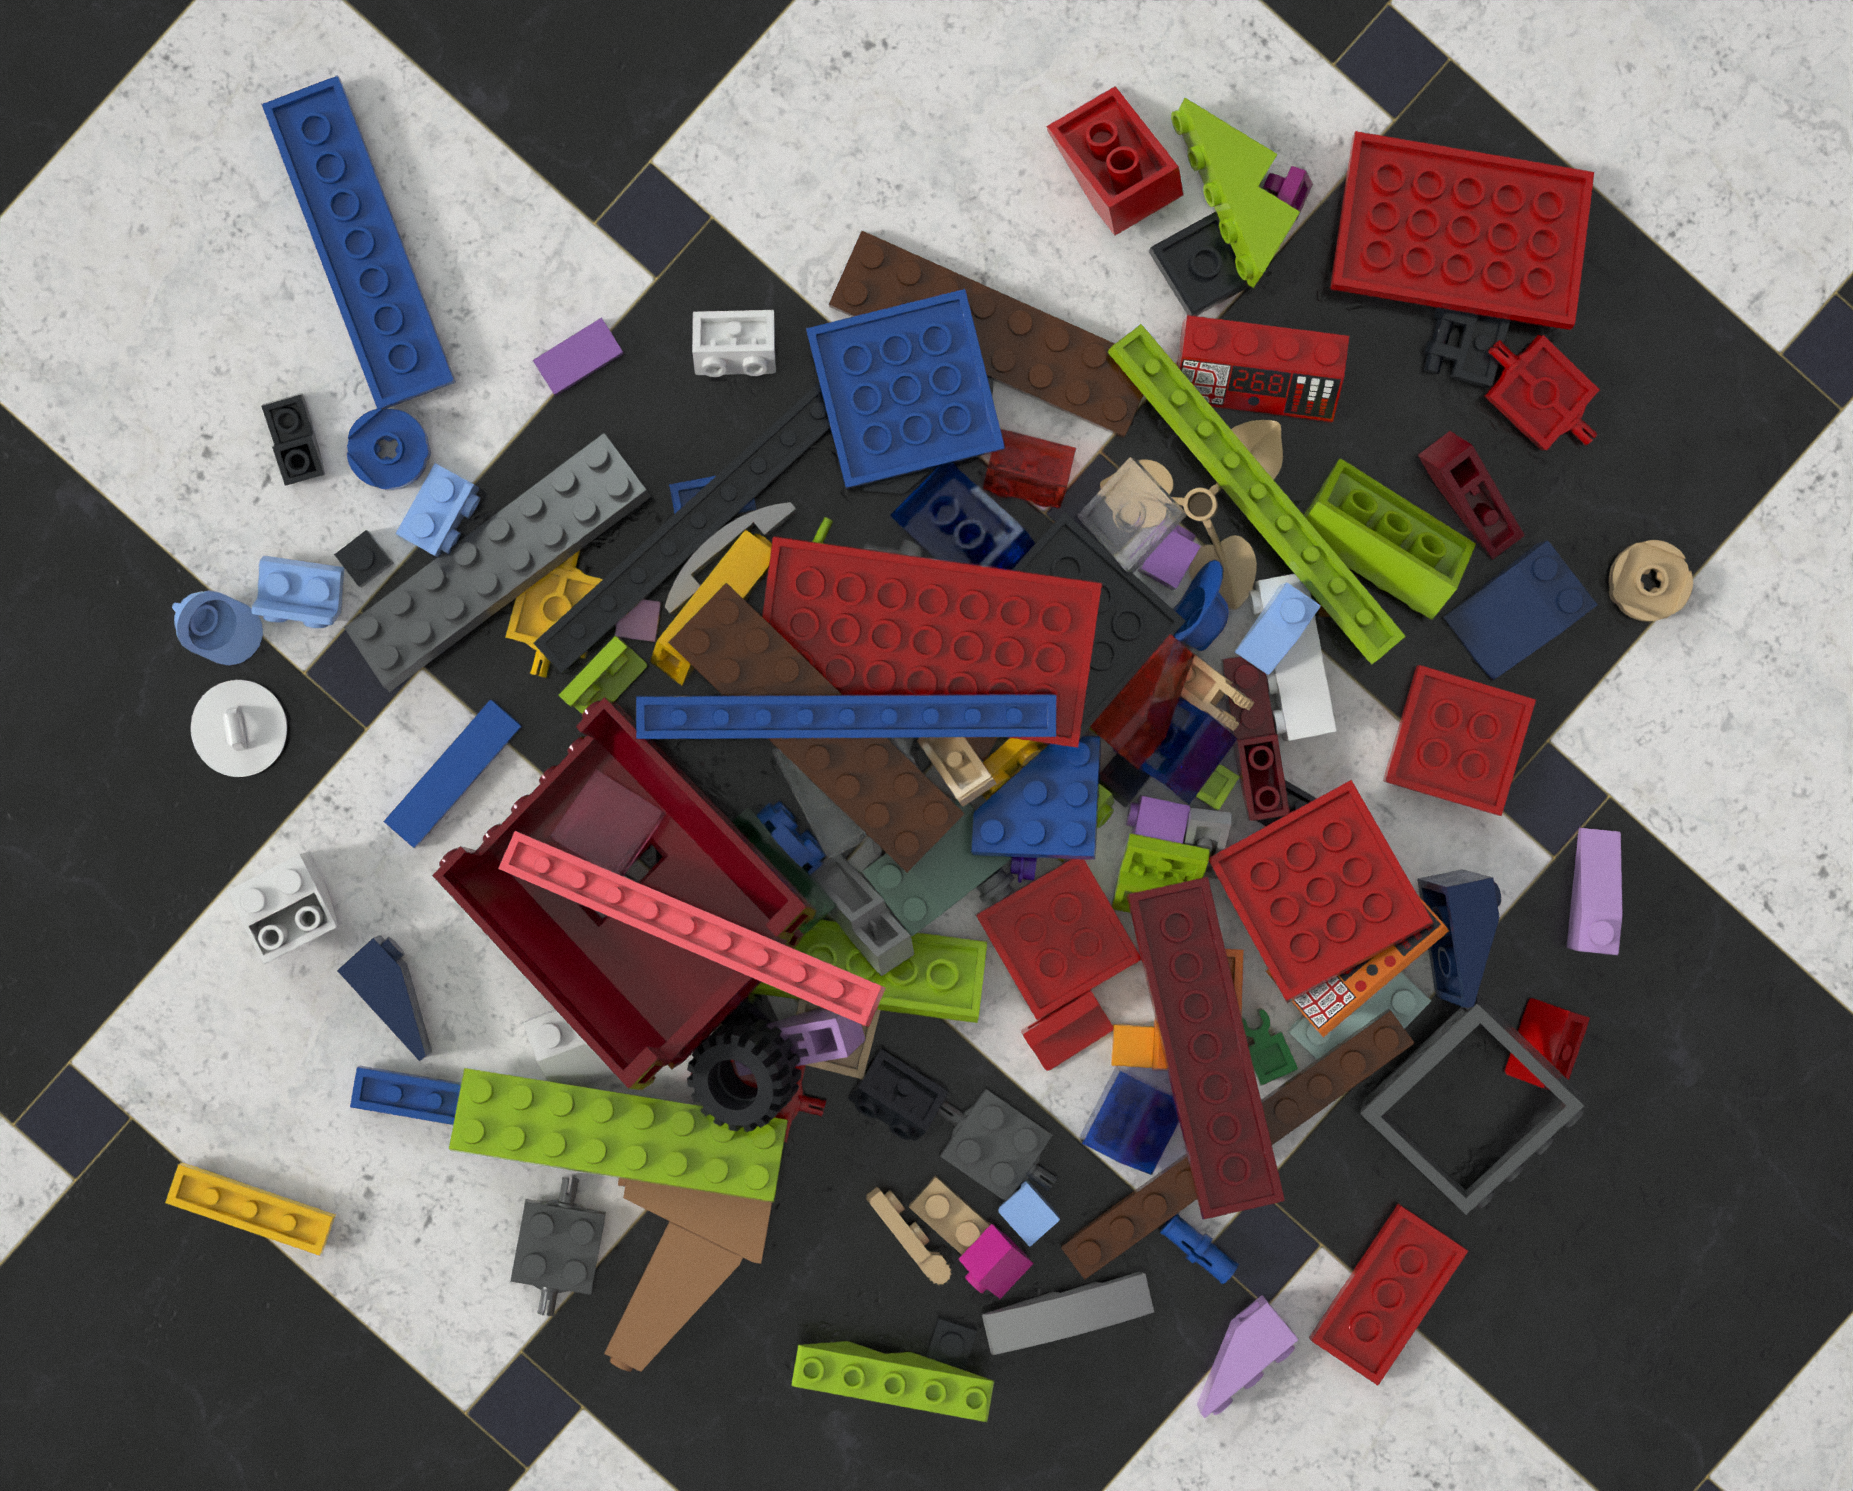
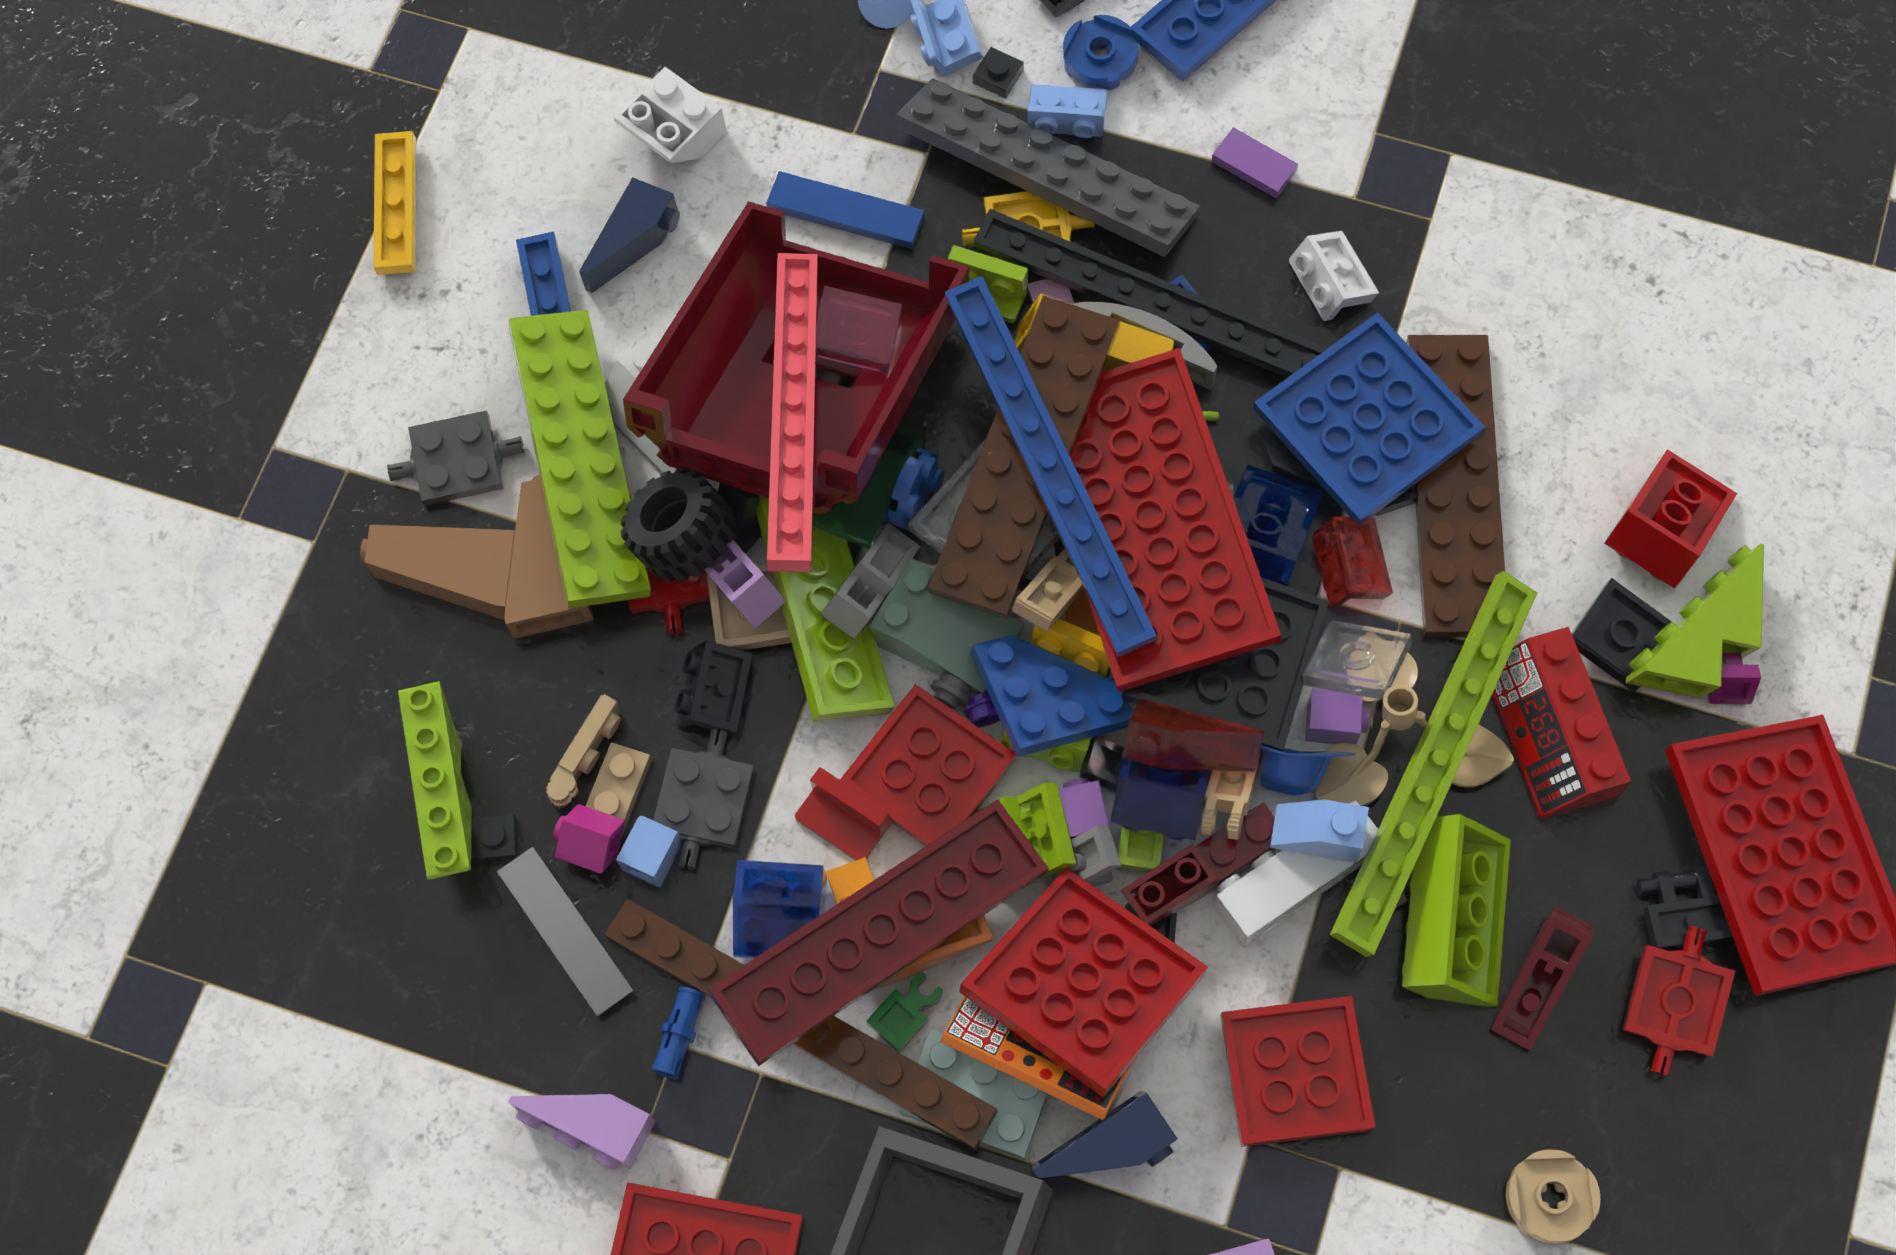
camera: 70 degrees right, 20 degrees down
white shield [191,680,287,777] -> none
dark blue slope [1442,540,1598,681] -> none

